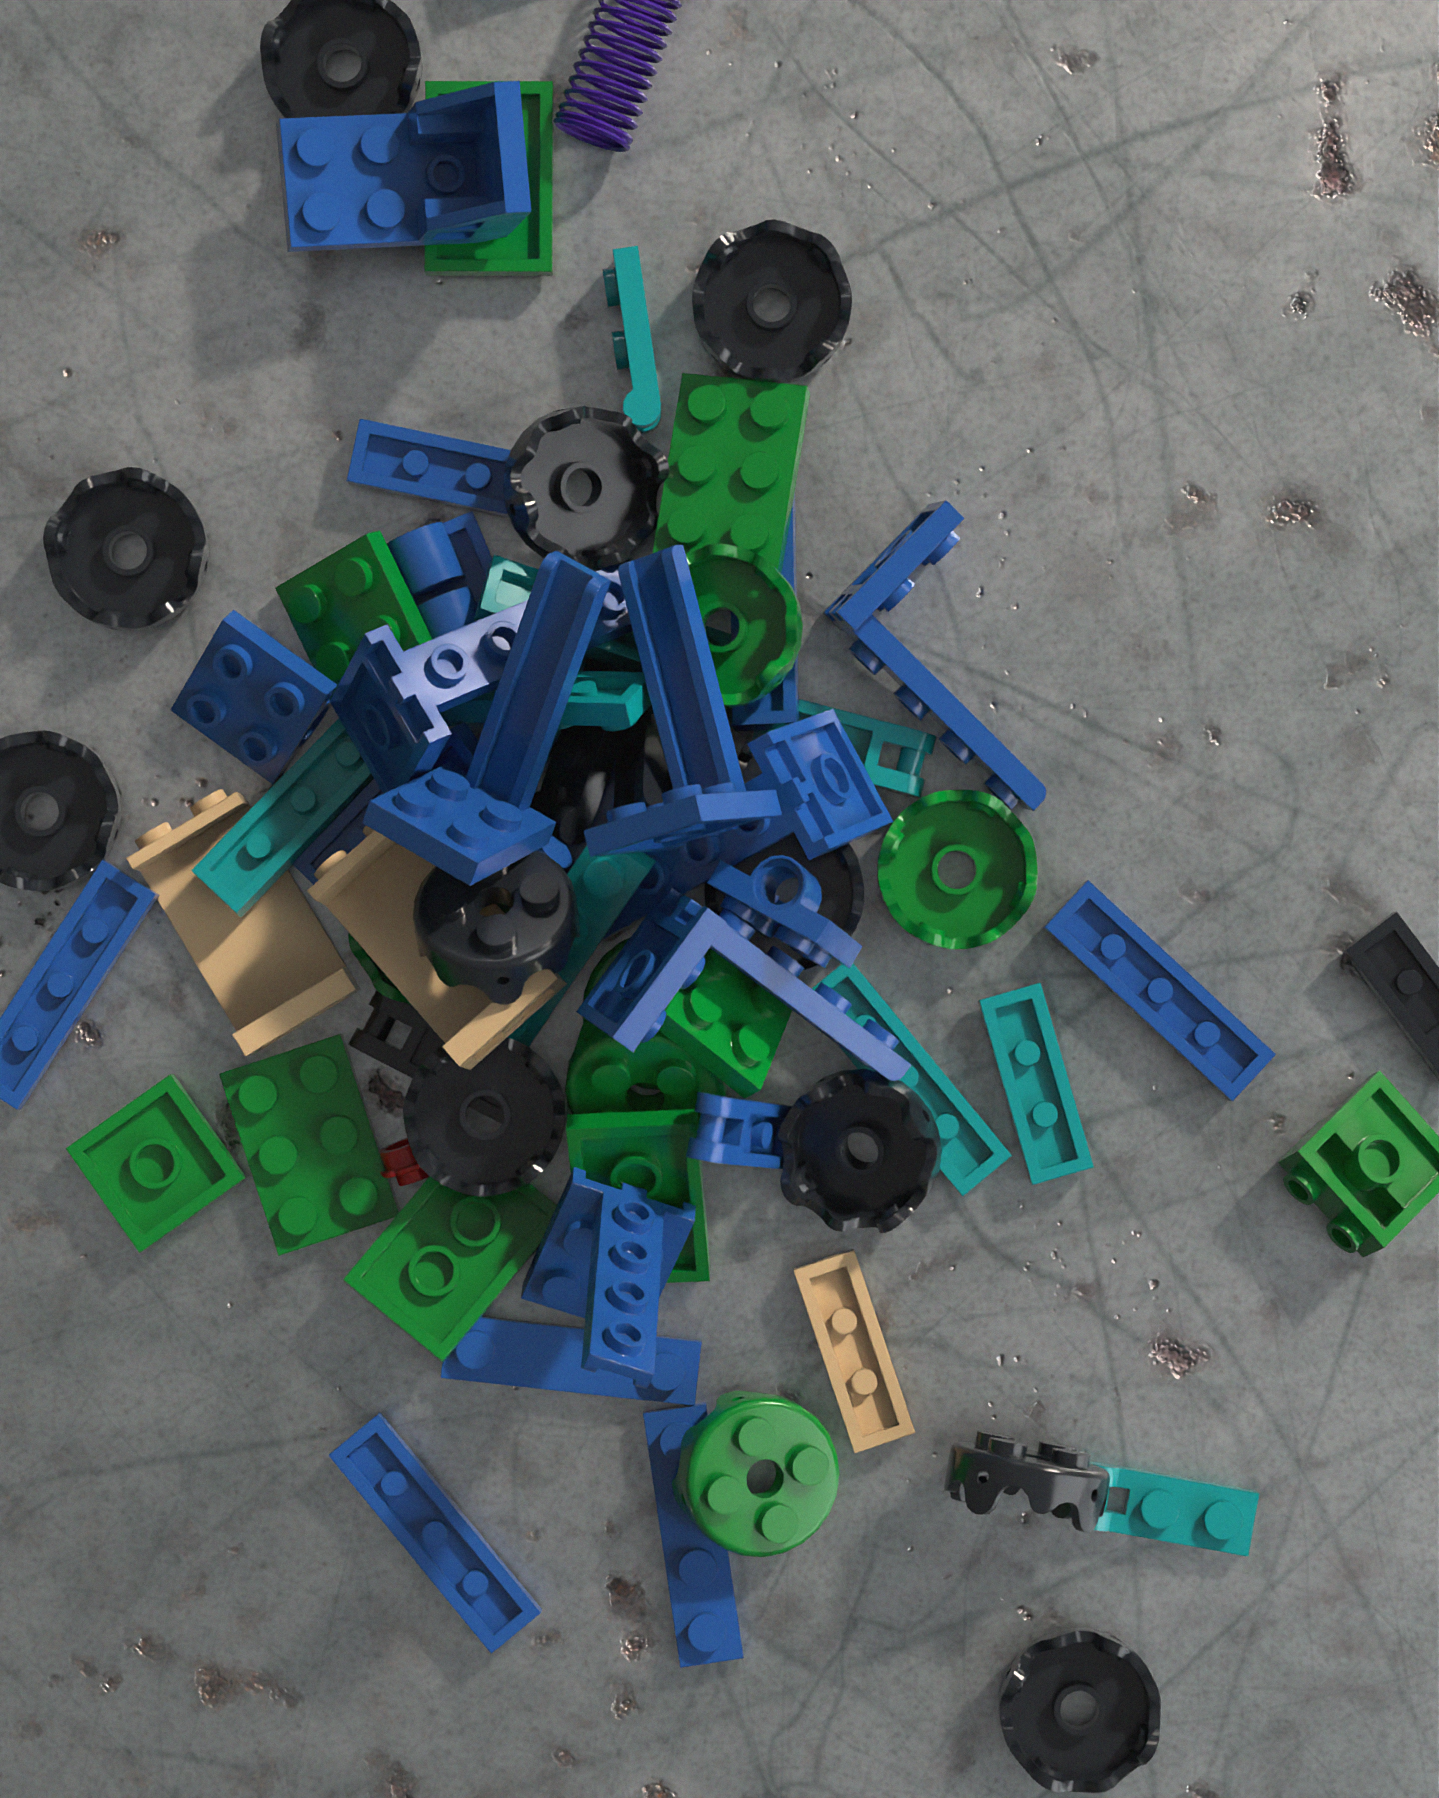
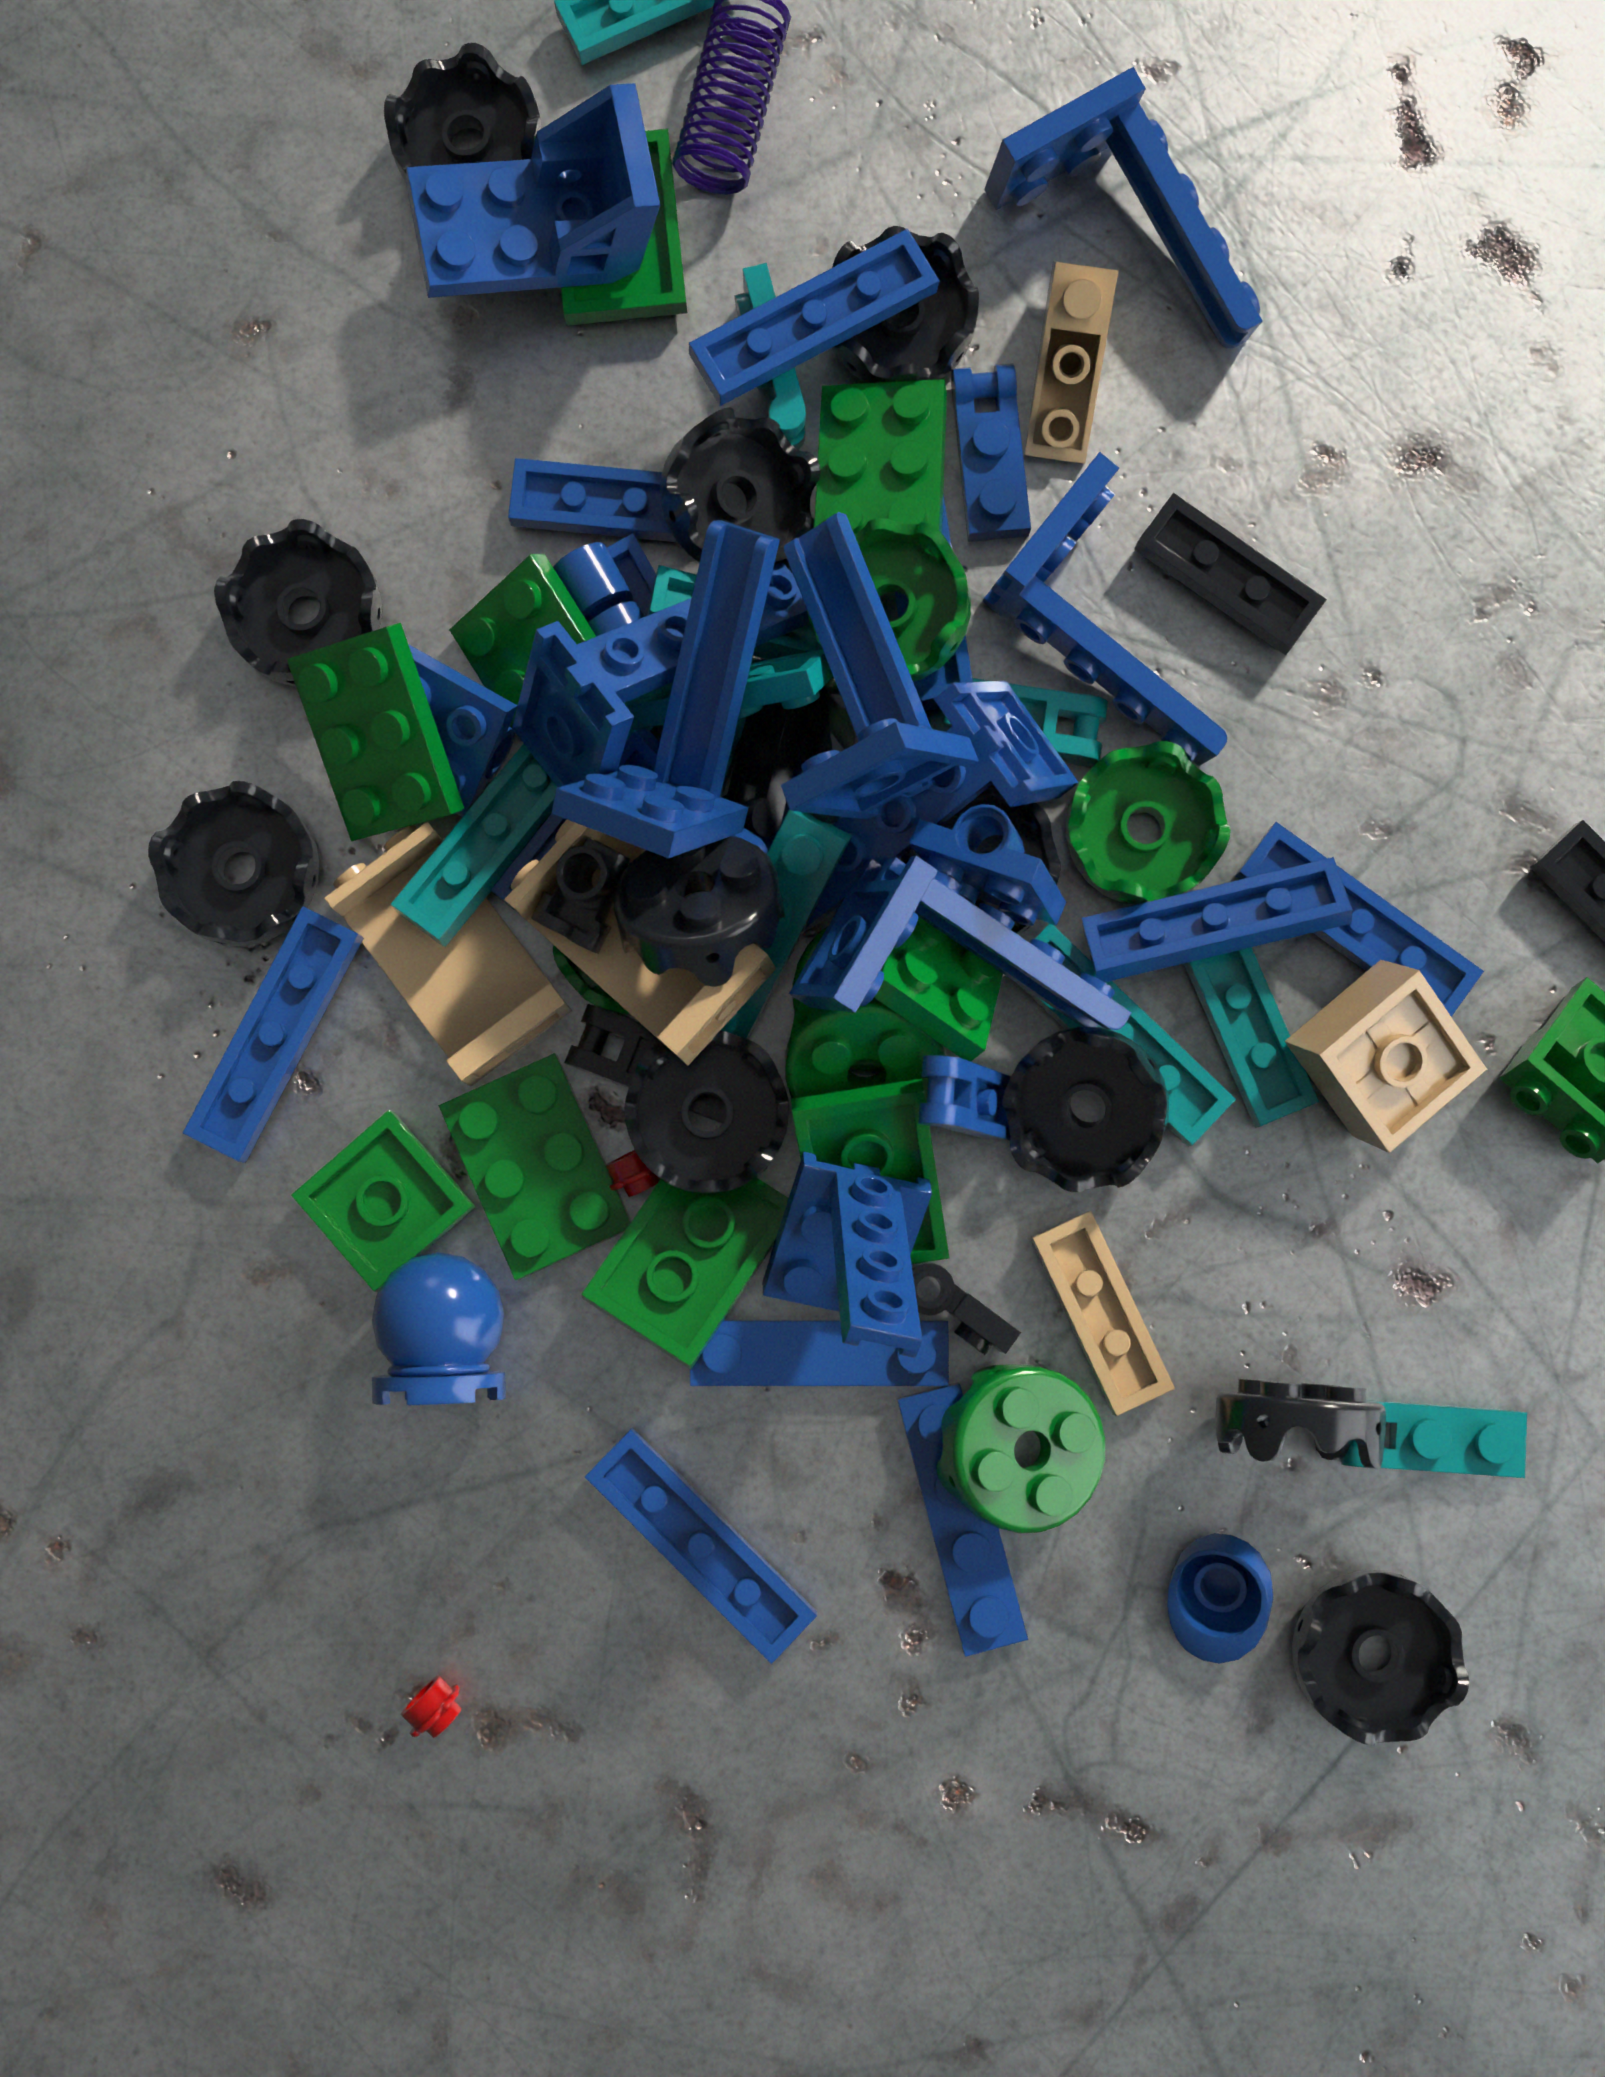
camera: 10 degrees left, 5 degrees down
none -> green plate [287,623,464,842]
none -> blue tile [372,1252,506,1405]
none -> red plate [401,1675,462,1738]
none -> black plate [531,837,631,954]
none -> blue plate [689,228,939,406]
none -> black plate [912,1263,1021,1355]
none -> blue plate [951,363,1031,542]
none -> blue bracket [984,67,1263,349]
none -> tan slope [1024,261,1119,464]
none -> blue plate [1081,857,1352,982]
none -> black plate [1134,493,1327,655]
none -> blue hat [1167,1533,1273,1664]
none -> tan container [1285,960,1487,1153]

